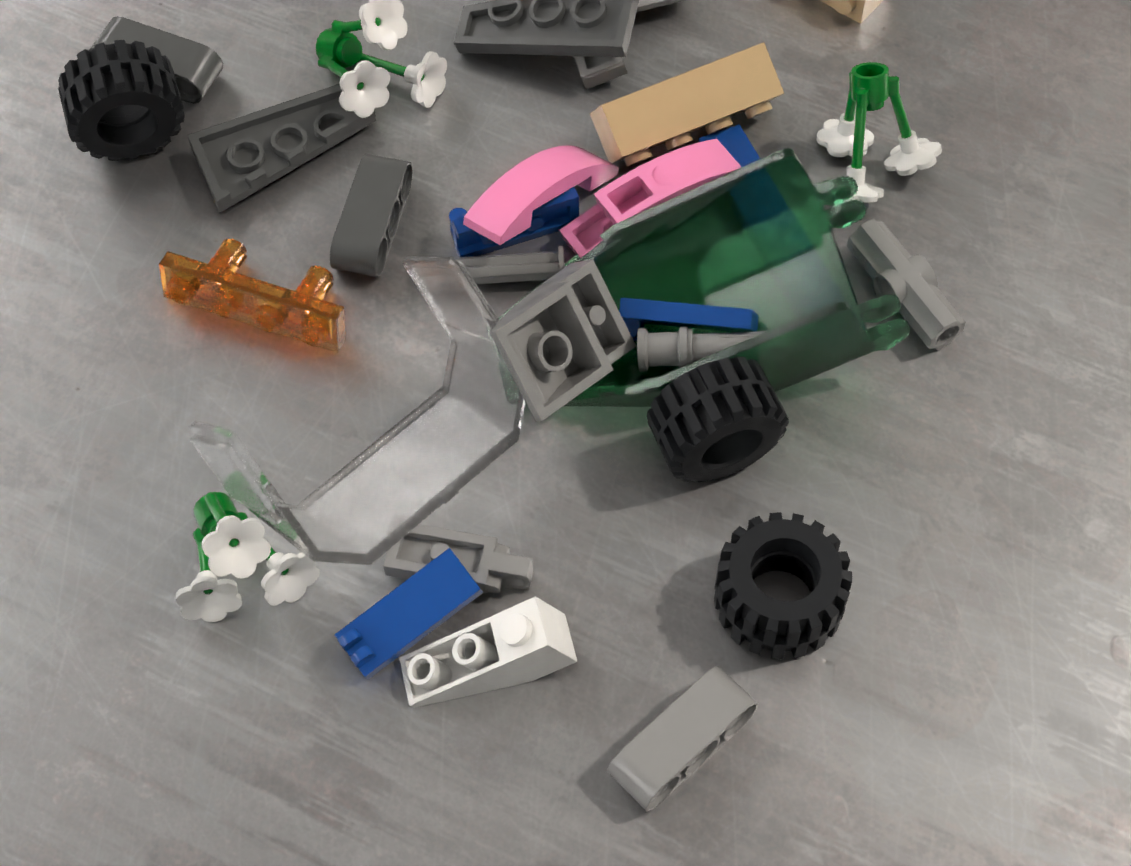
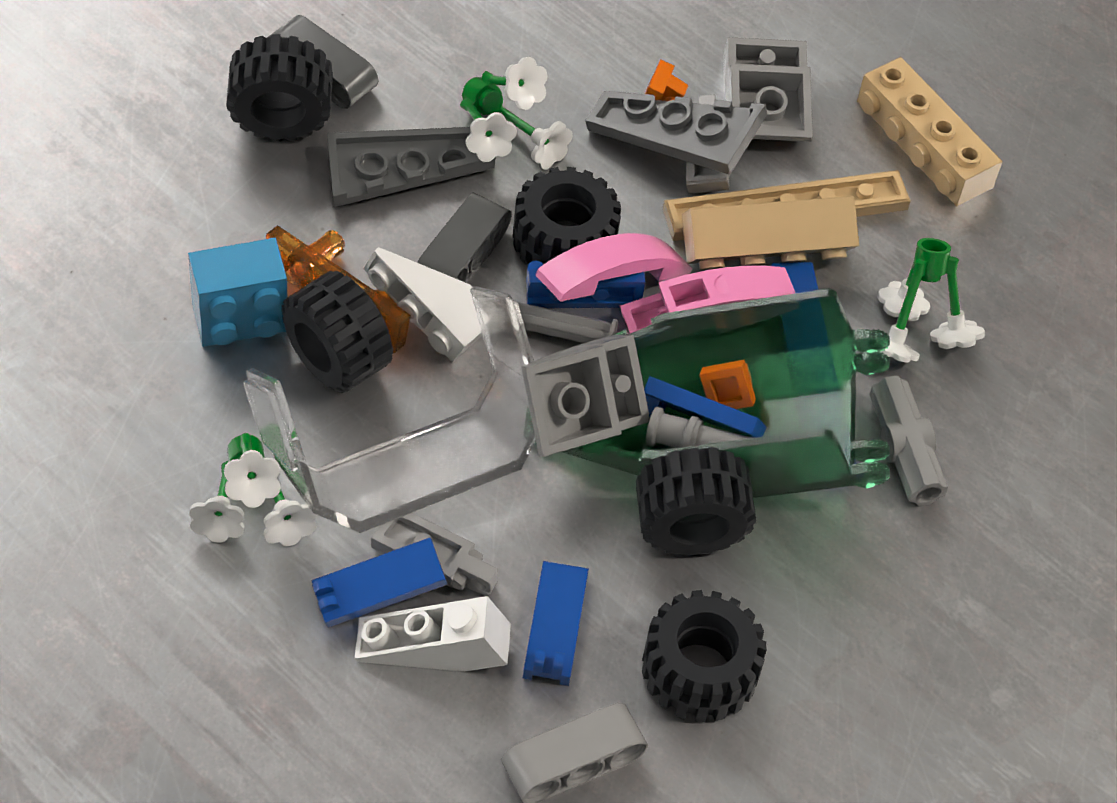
camera: 10 degrees right, 5 degrees down
none -> dark azure brick [188,237,288,347]
none -> black tyre [281,271,393,393]
none -> white slope [363,247,500,362]
none -> black tyre [512,167,621,264]
none -> blue hinge [522,561,589,686]
none -> tan tile [662,170,910,241]
none -> orange tile [699,360,756,409]

